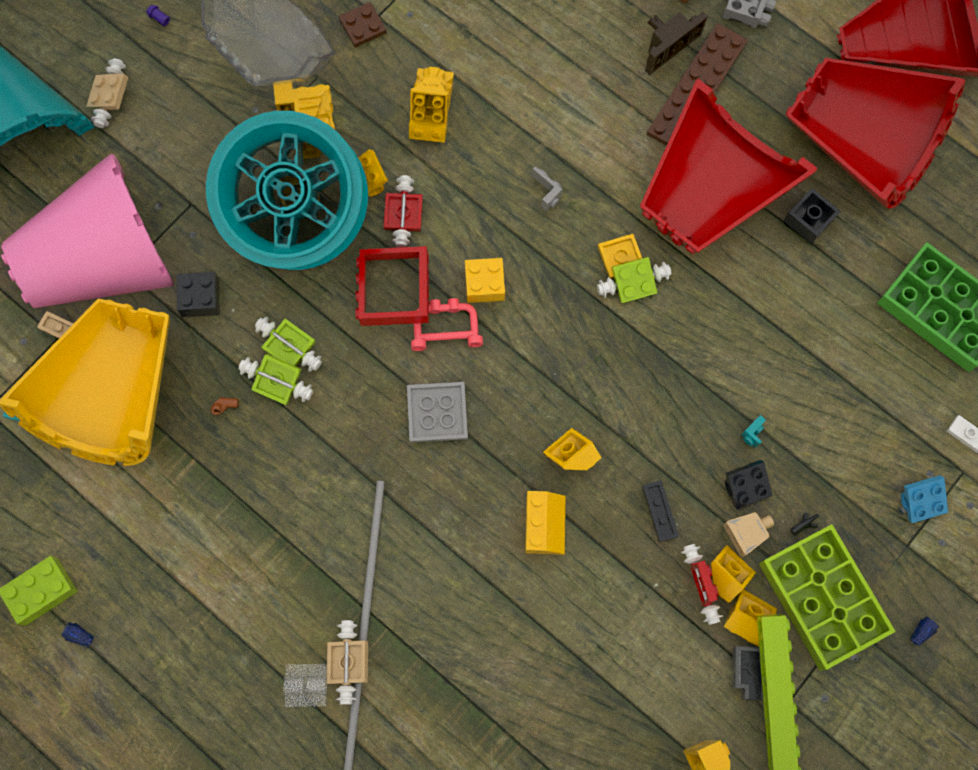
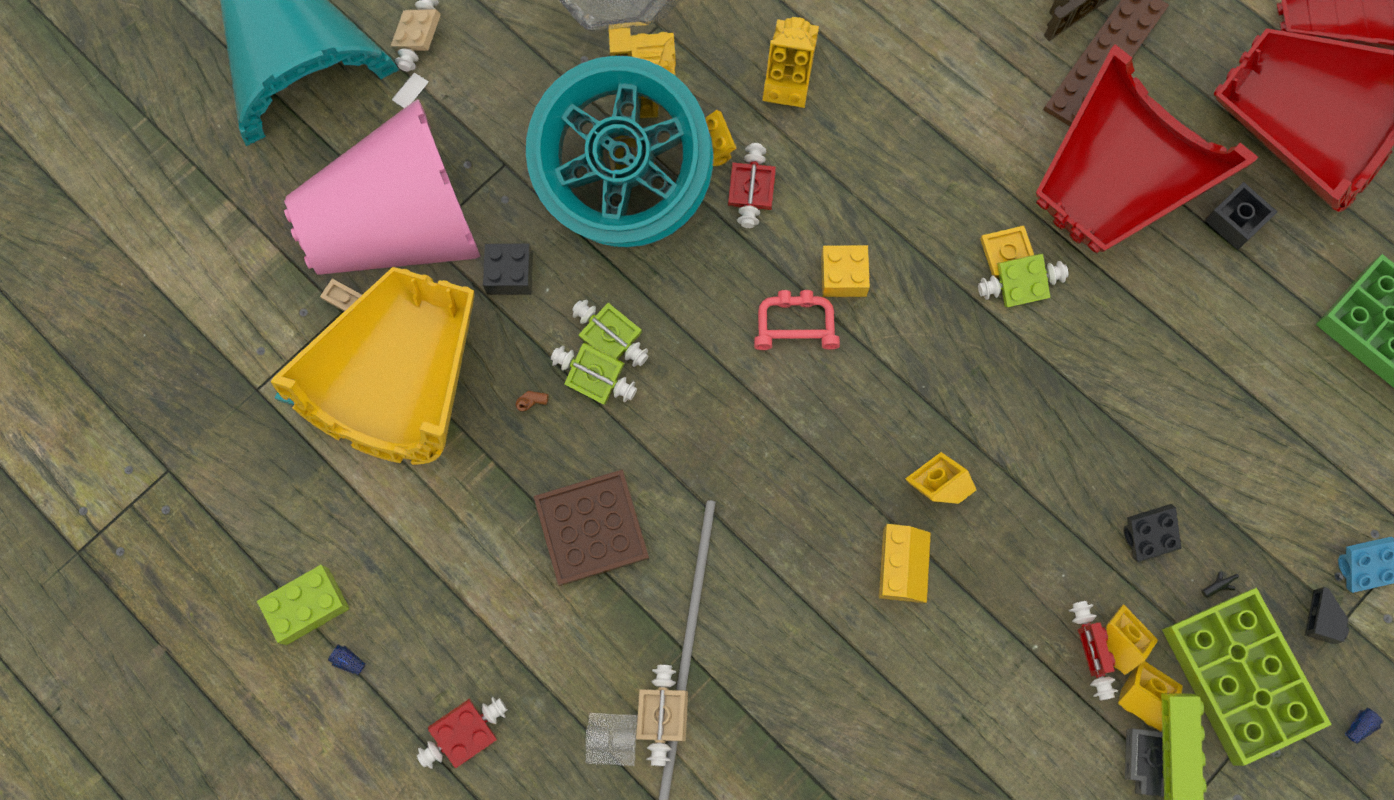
camera: 10 degrees right, 0 degrees up
red window [355,246,429,326] -> none
light grey plate [407,382,468,443] -> none
light grey bracket [532,167,562,211] -> none
black plate [642,480,679,543] -> none
tan torso [723,512,774,558] -> none
teal bracket [741,415,766,448] -> none
none -> white sticker [392,73,428,108]
none -> red plate [417,697,507,769]
none -> reddish brown plate [533,469,649,586]
none -> black slope [1305,587,1349,644]

